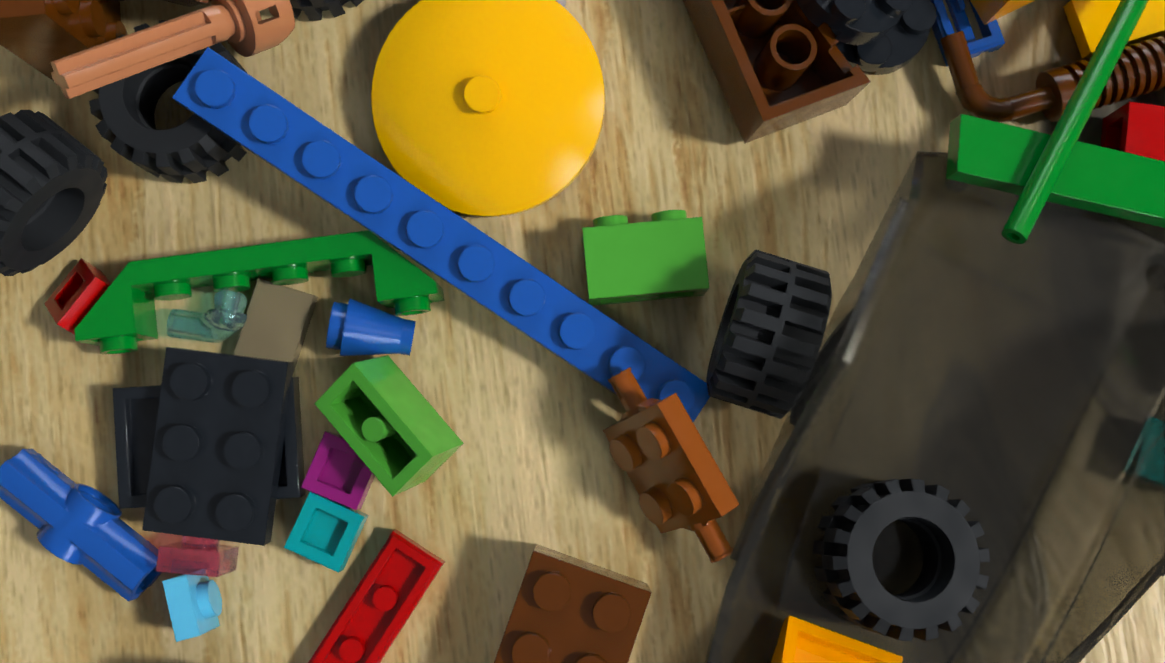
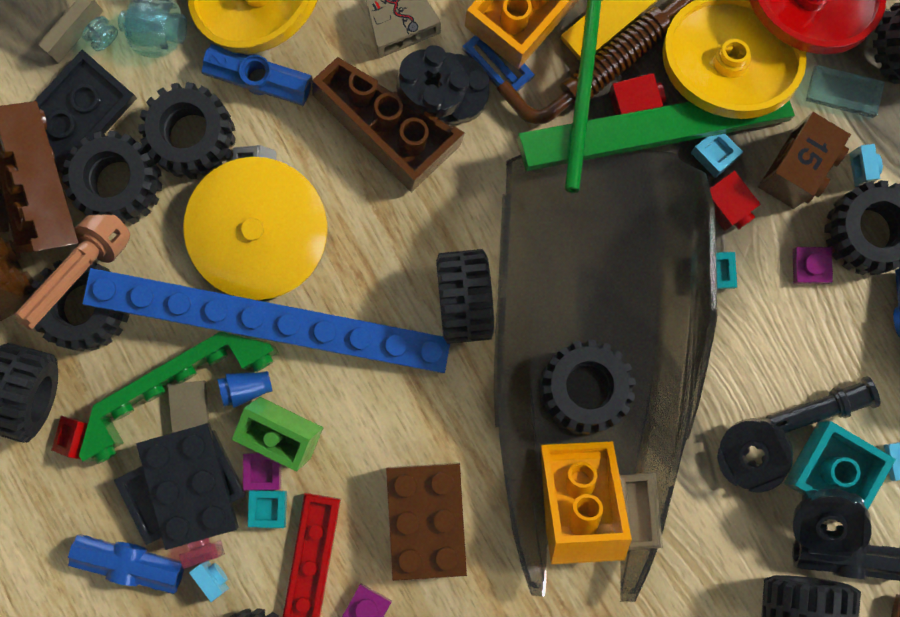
camera: 25 degrees left, 0 degrees up
clear light blue arm [167,290,248,343] -> none
bright green brick [582,210,709,306] -> none
dark orange plate [603,367,740,563] -> none

